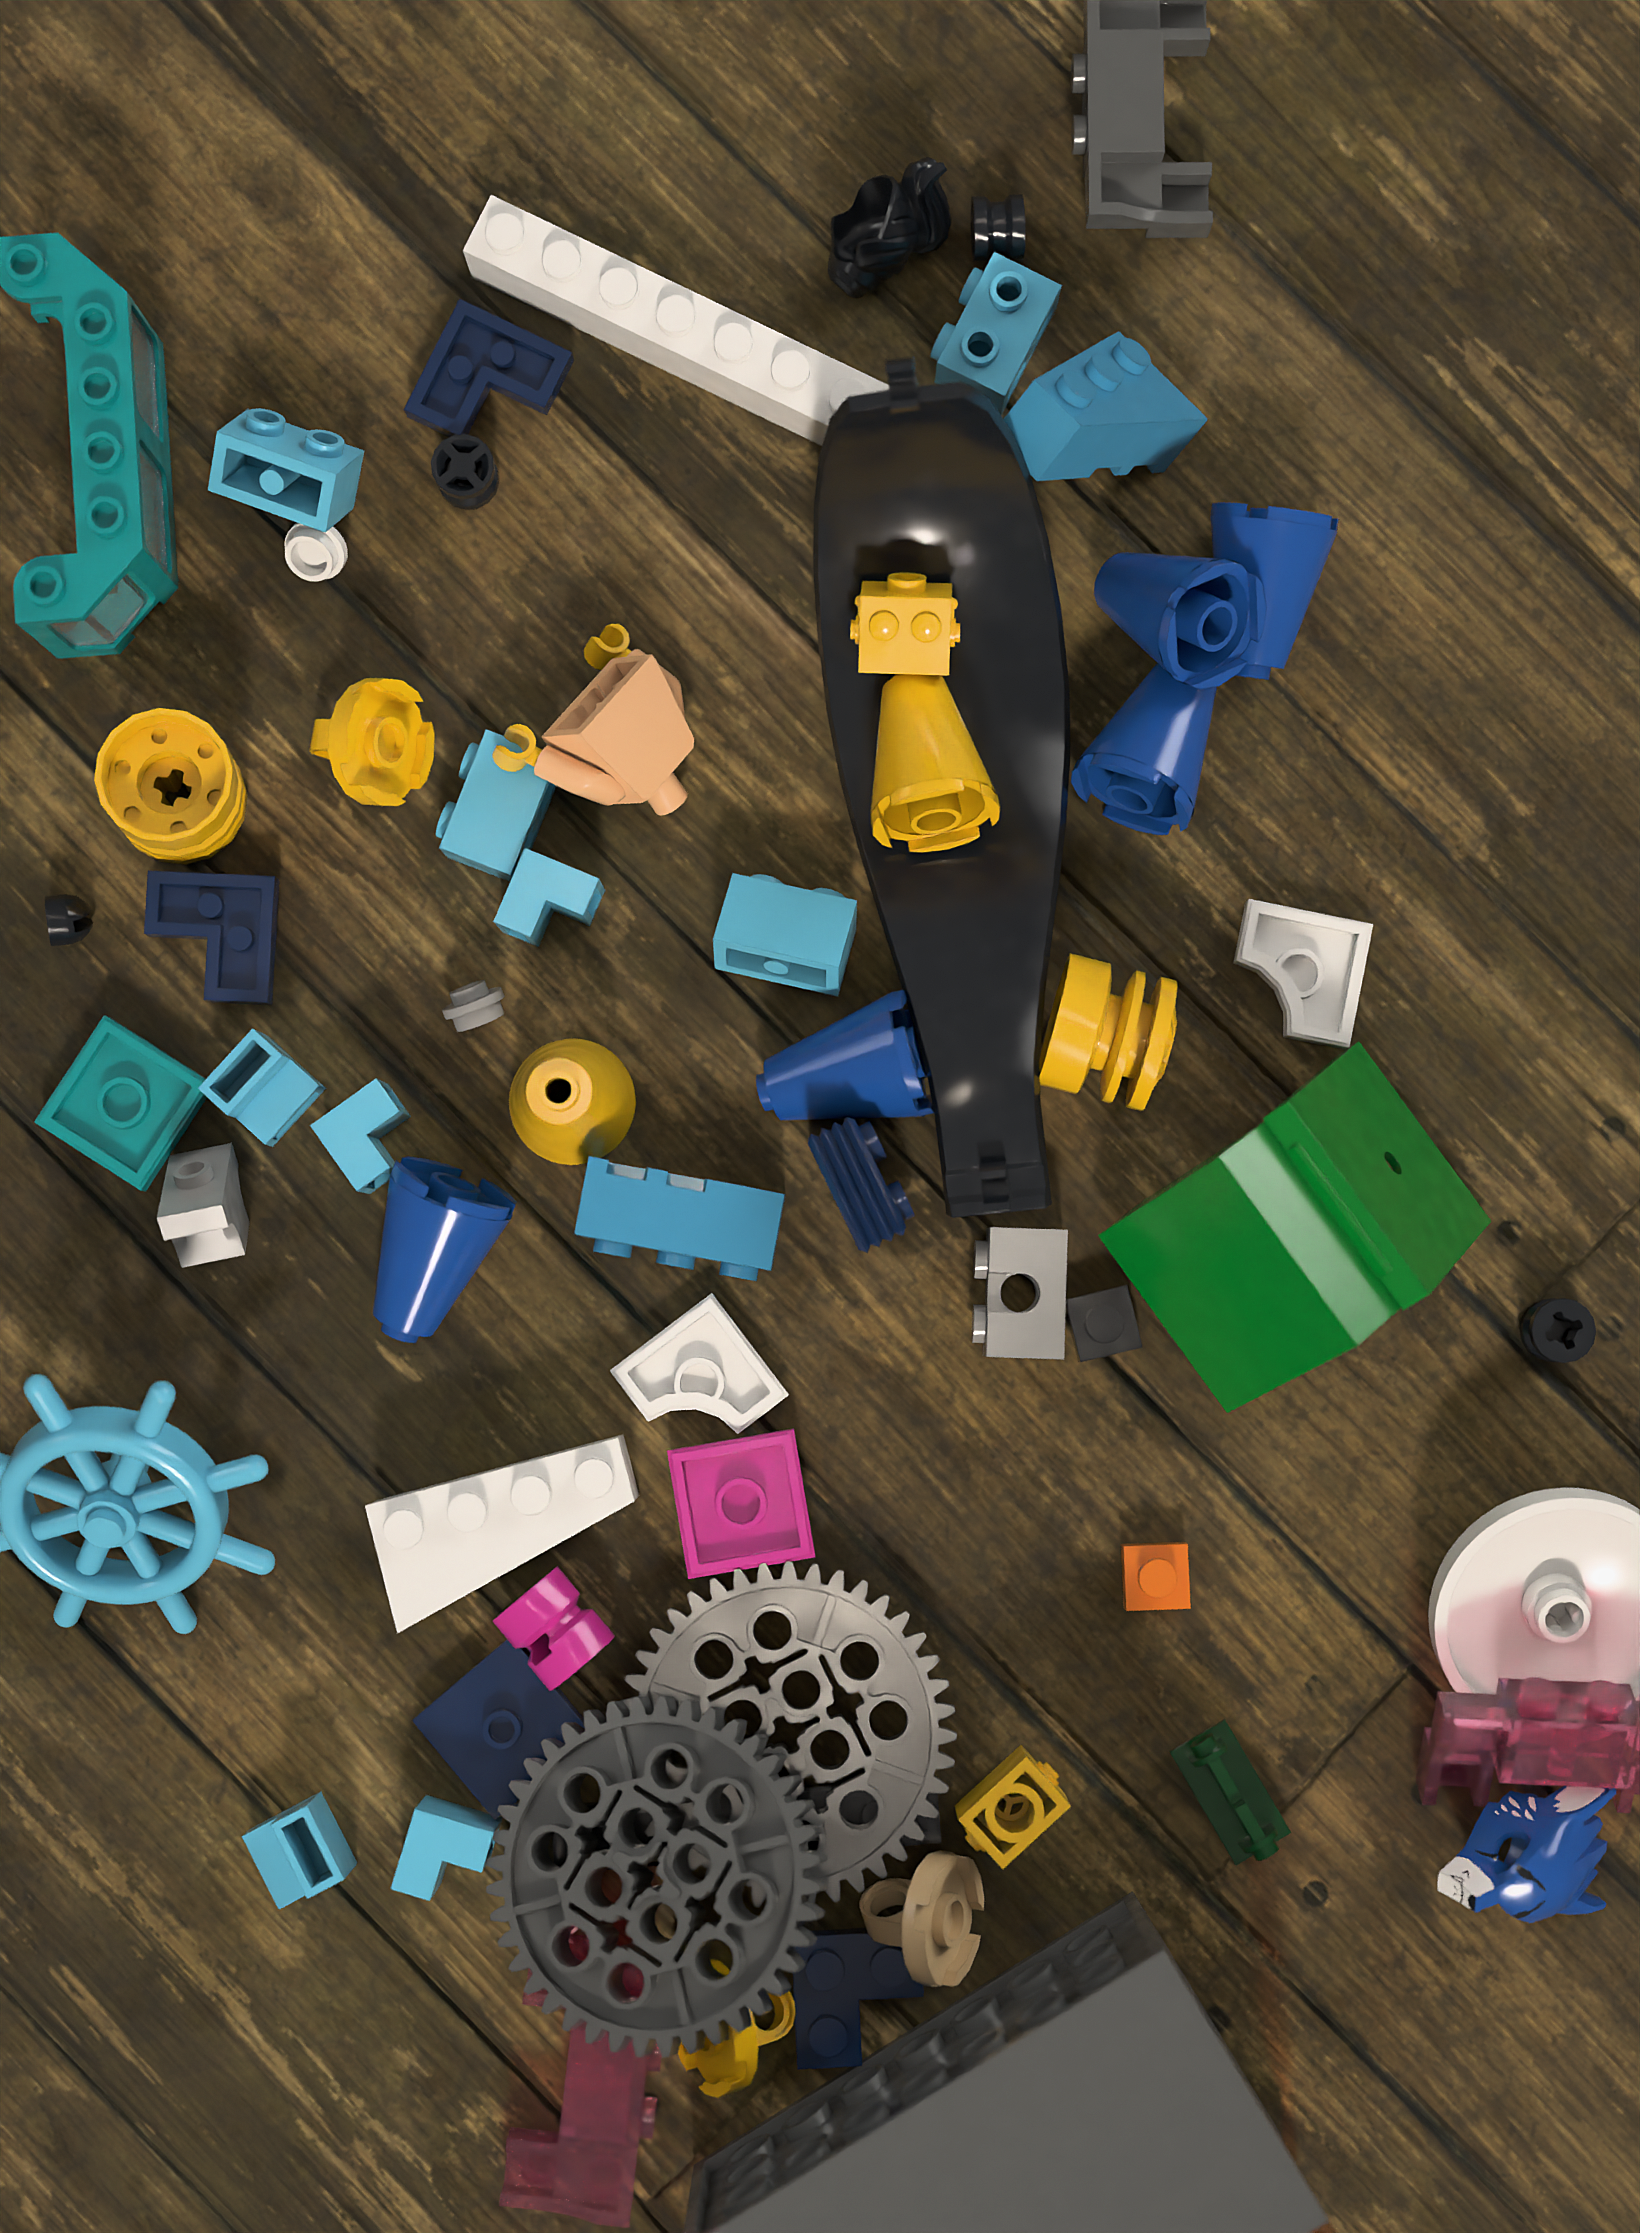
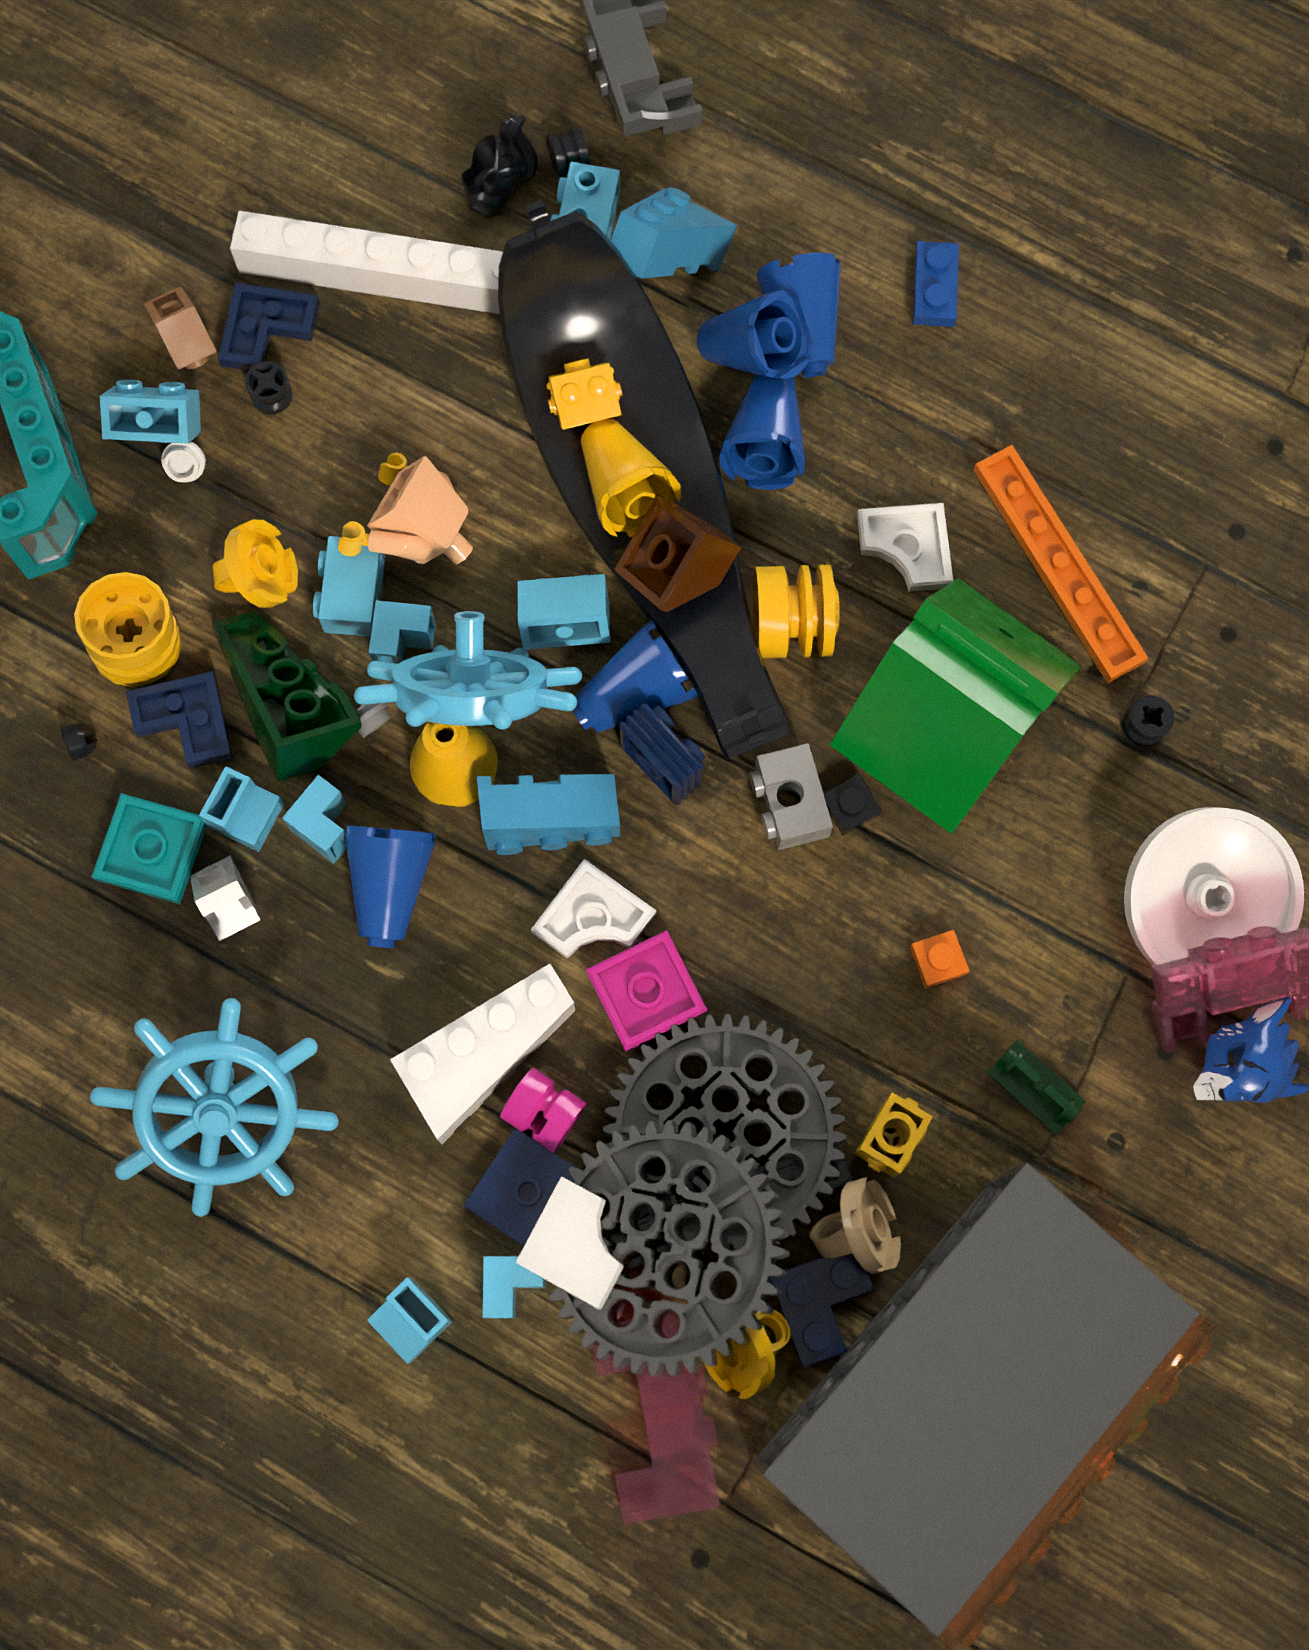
camera: 20 degrees left, 10 degrees down
none -> medium nougat slope [143,286,217,370]
none -> dark green wedge [212,611,362,781]
none -> medium azure piece [354,611,582,730]
none -> white tile [516,1176,624,1310]
none -> reddish brown slope [614,494,741,612]
none -> blue plate [913,241,959,327]
none -> orange plate [973,445,1148,683]

